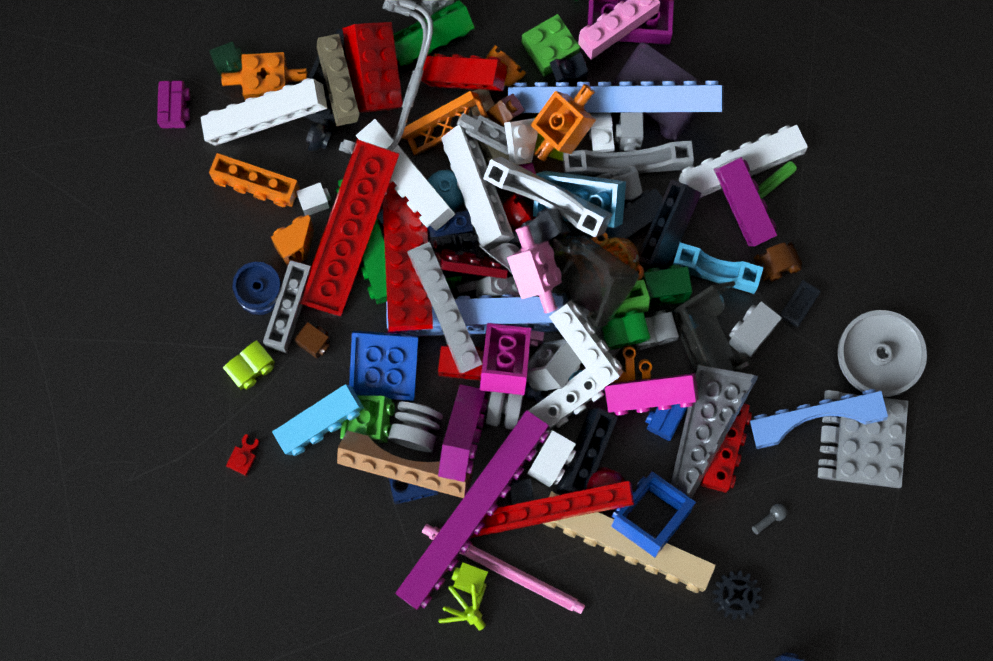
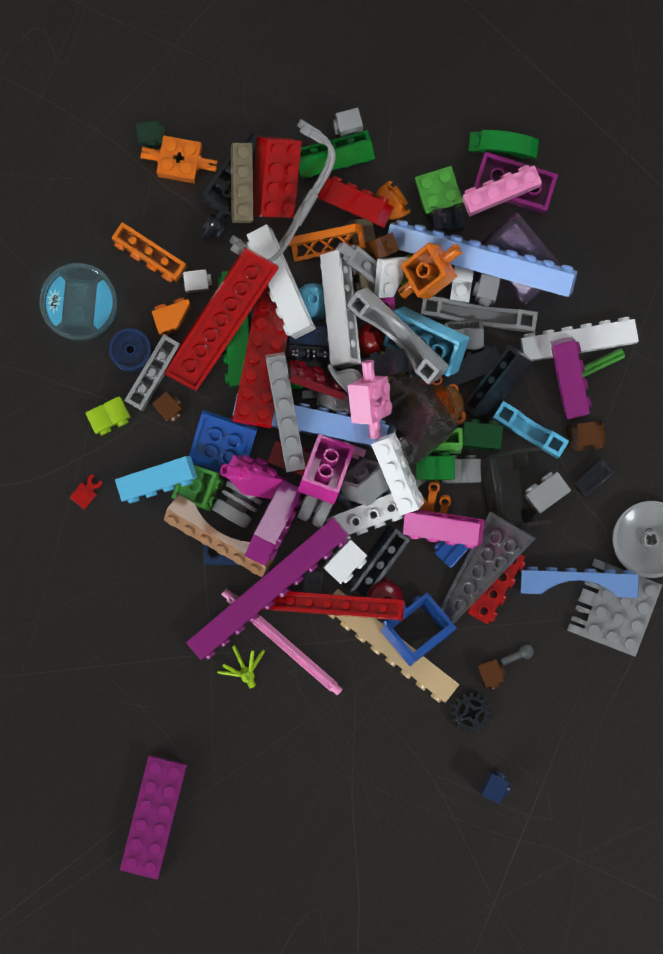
camera: 15 degrees right, 10 degrees up
magenta brick [157,81,190,128] -> none
white brick [201,78,327,146] -> none
lime brick [451,562,488,596] -> none
none -> clear light blue brick [39,263,118,341]
none -> dark pink brick [220,455,287,499]
none -> reddish brown brick [477,659,506,690]

